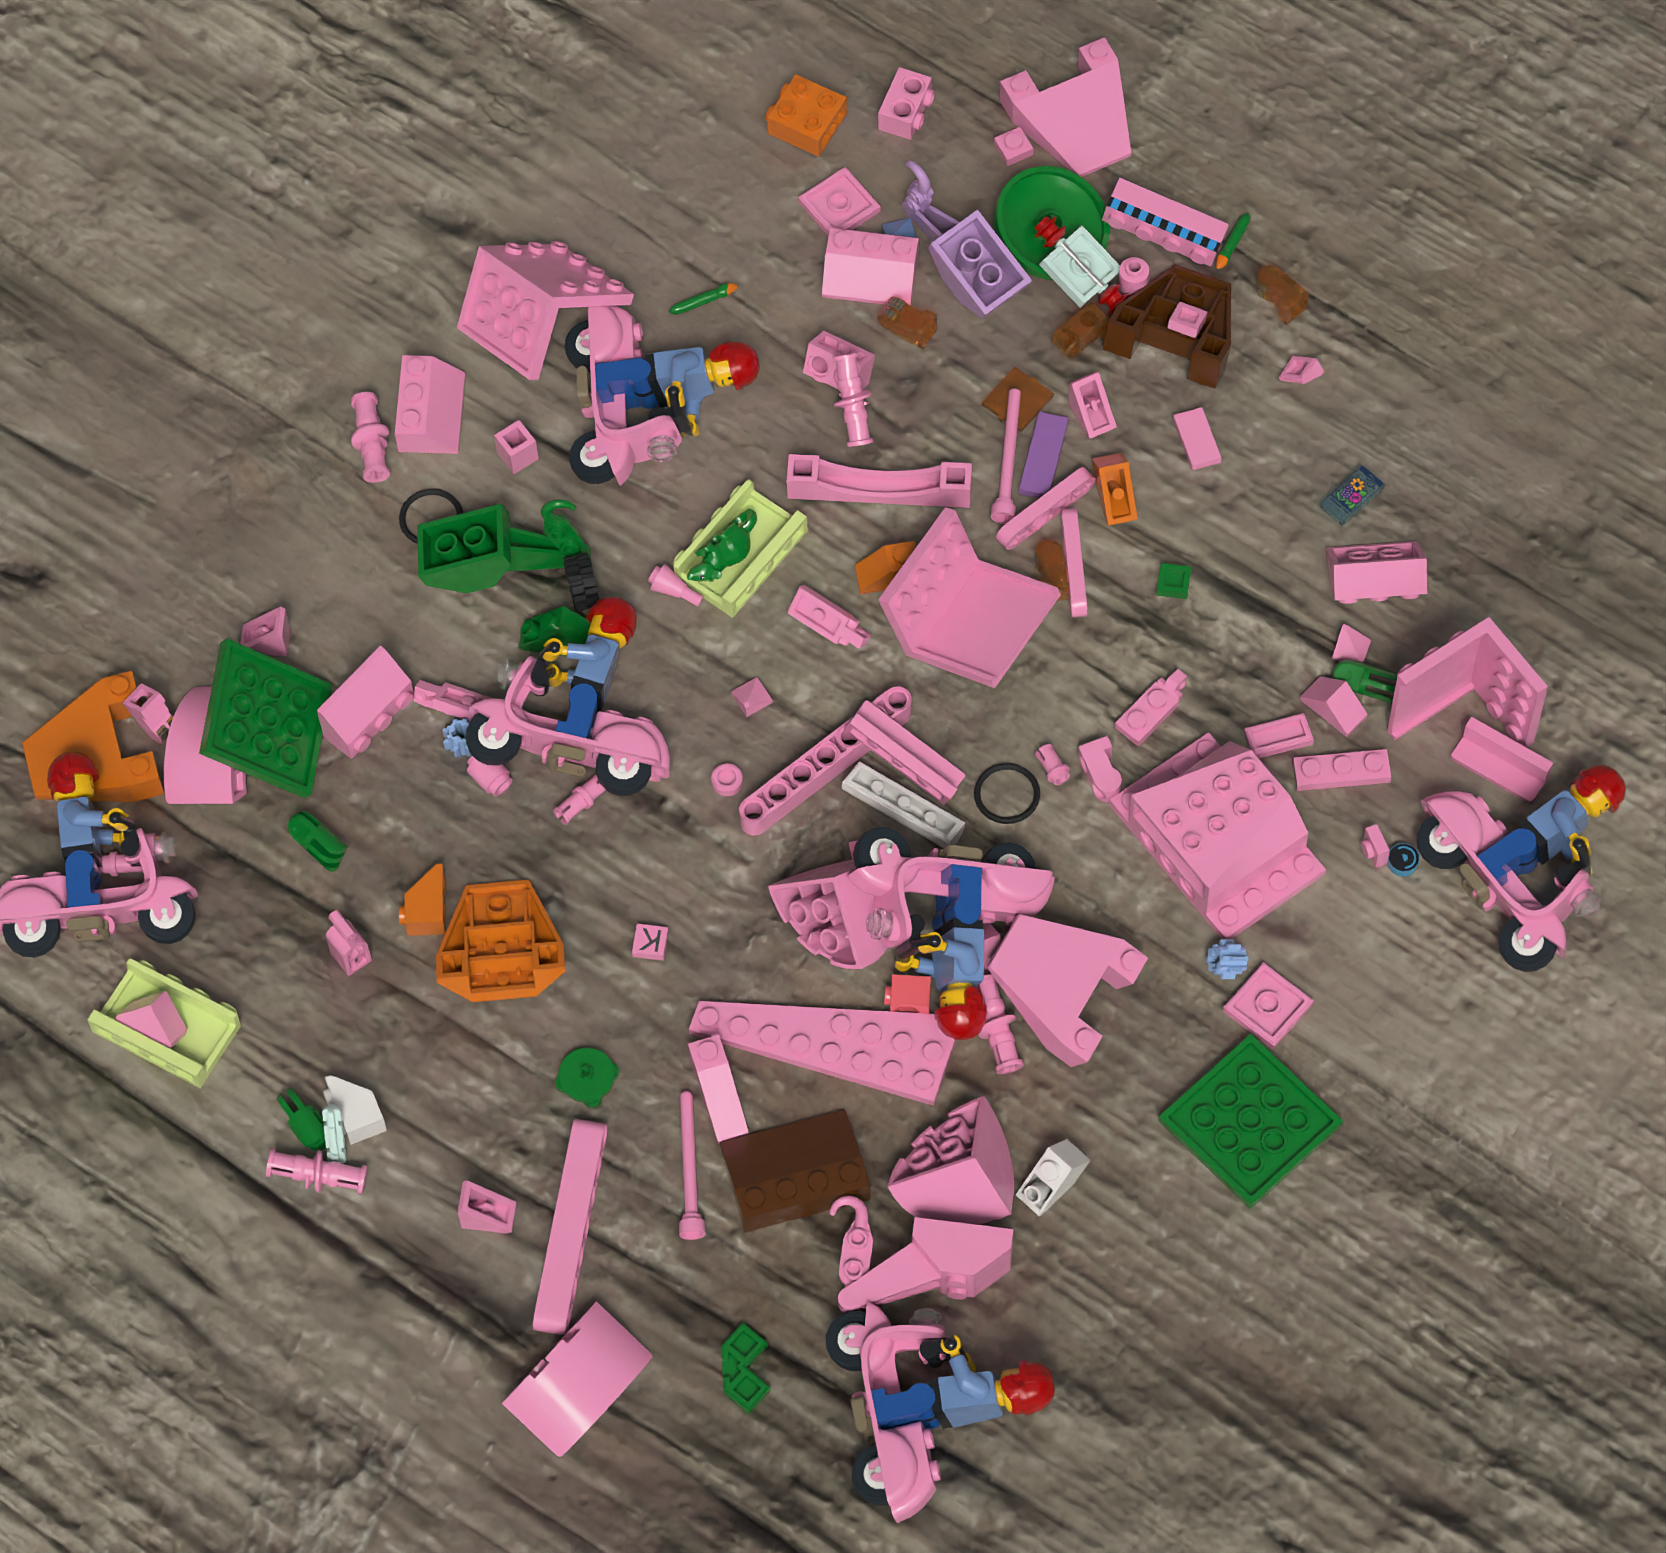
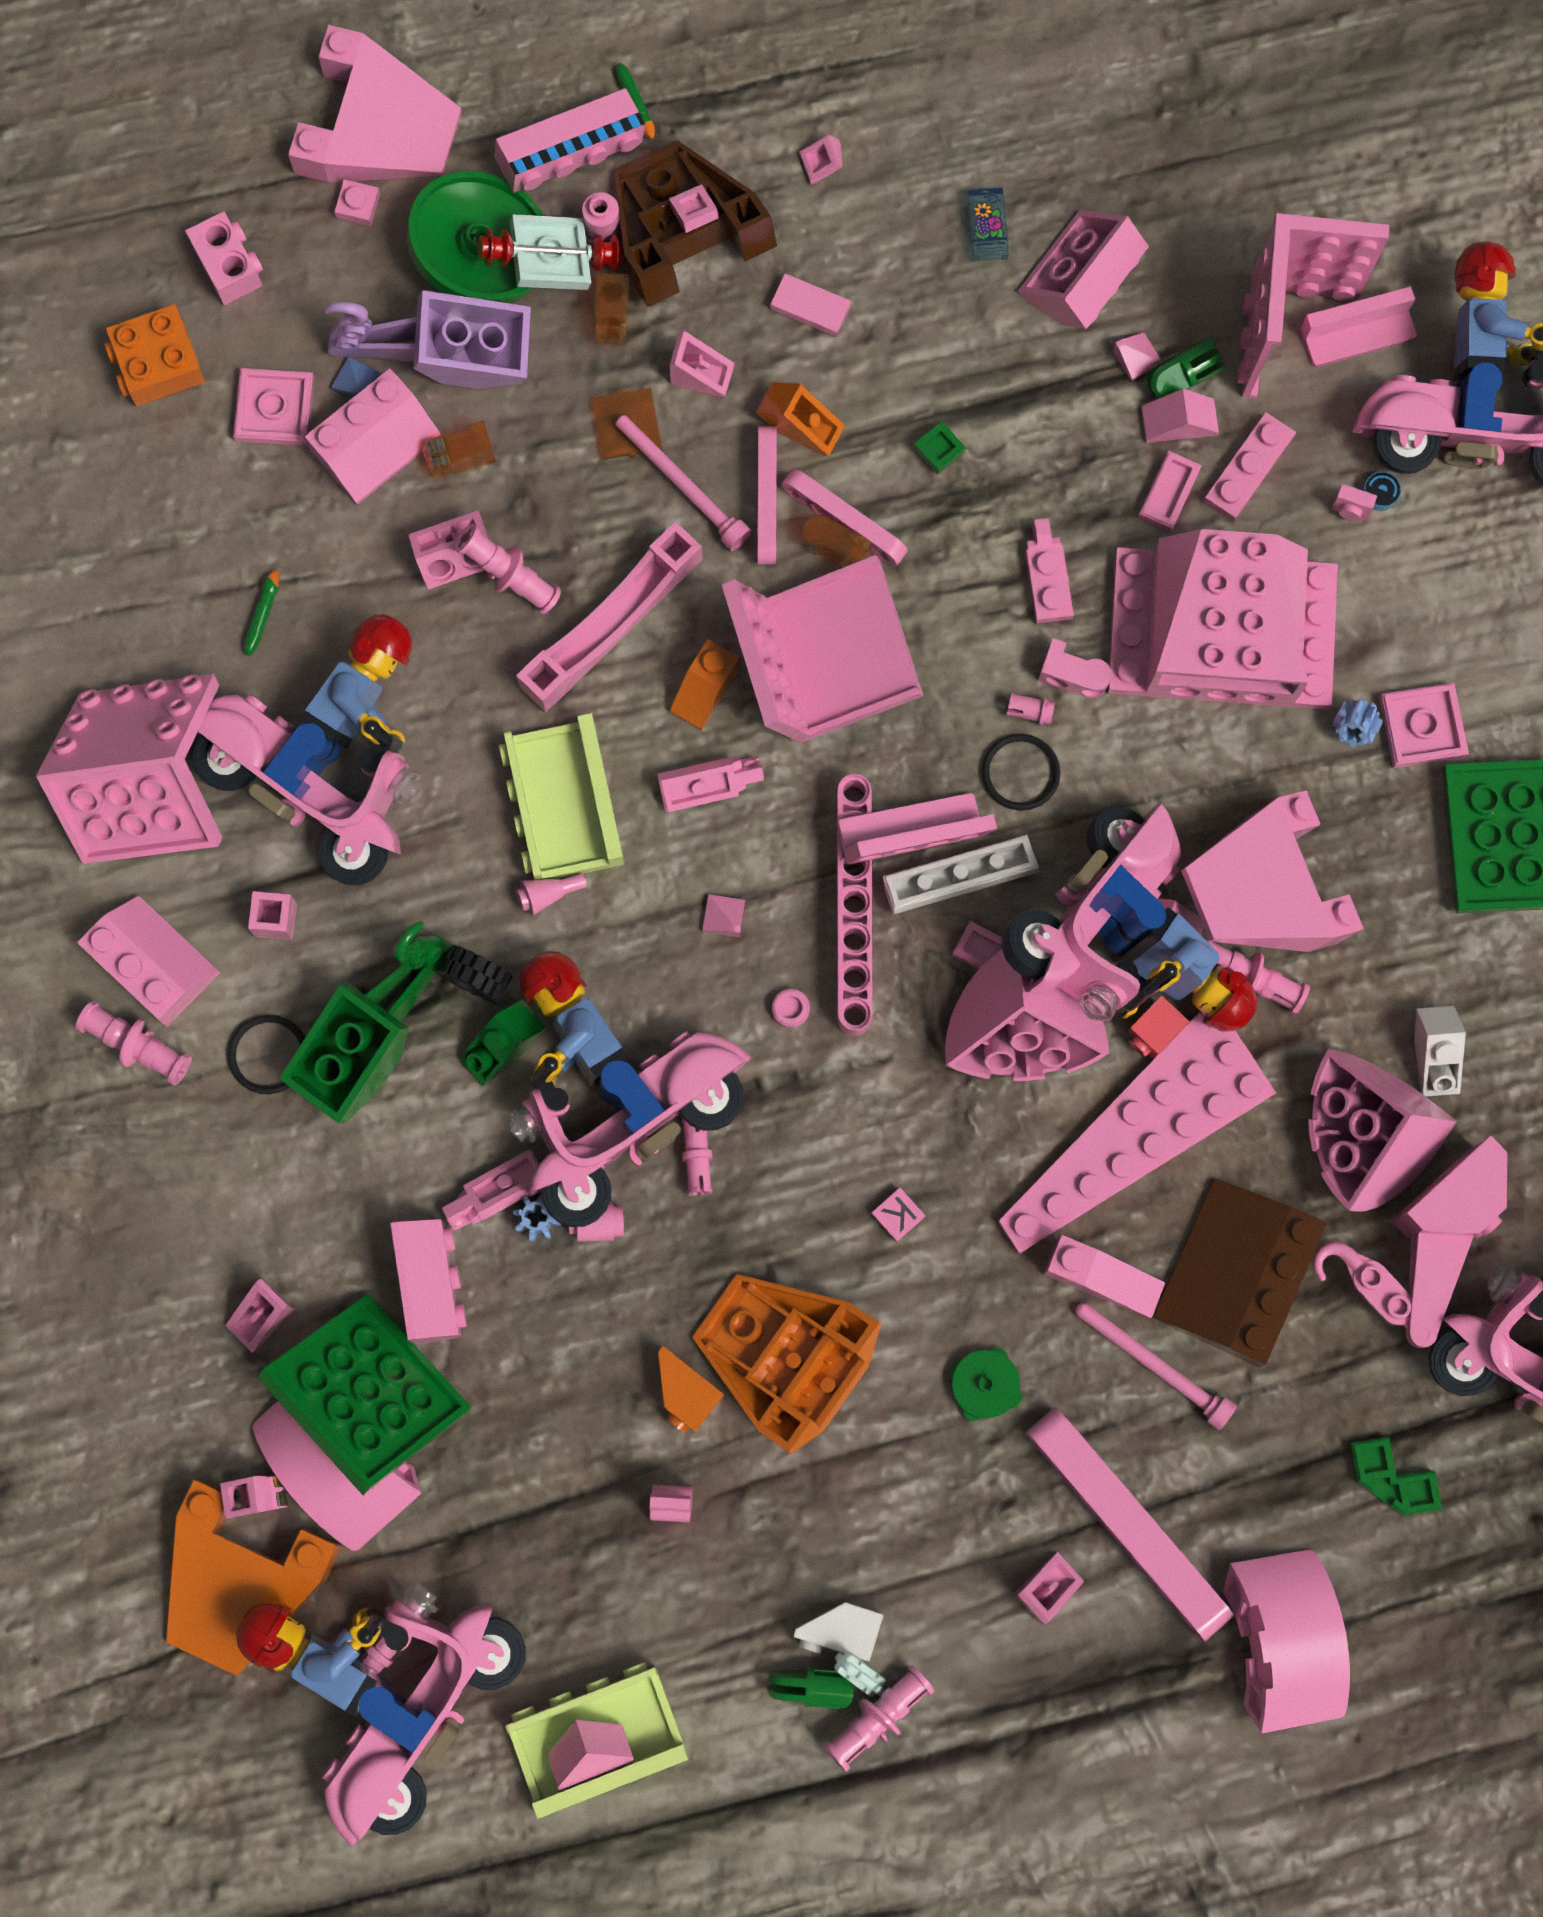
camera: 55 degrees left, 15 degrees up
green arm [288,811,348,872] -> none
green animal [687,509,757,582] -> none
medium lavender tile [1019,412,1069,498] -> none
clear orange leg [1256,265,1309,325] -> none

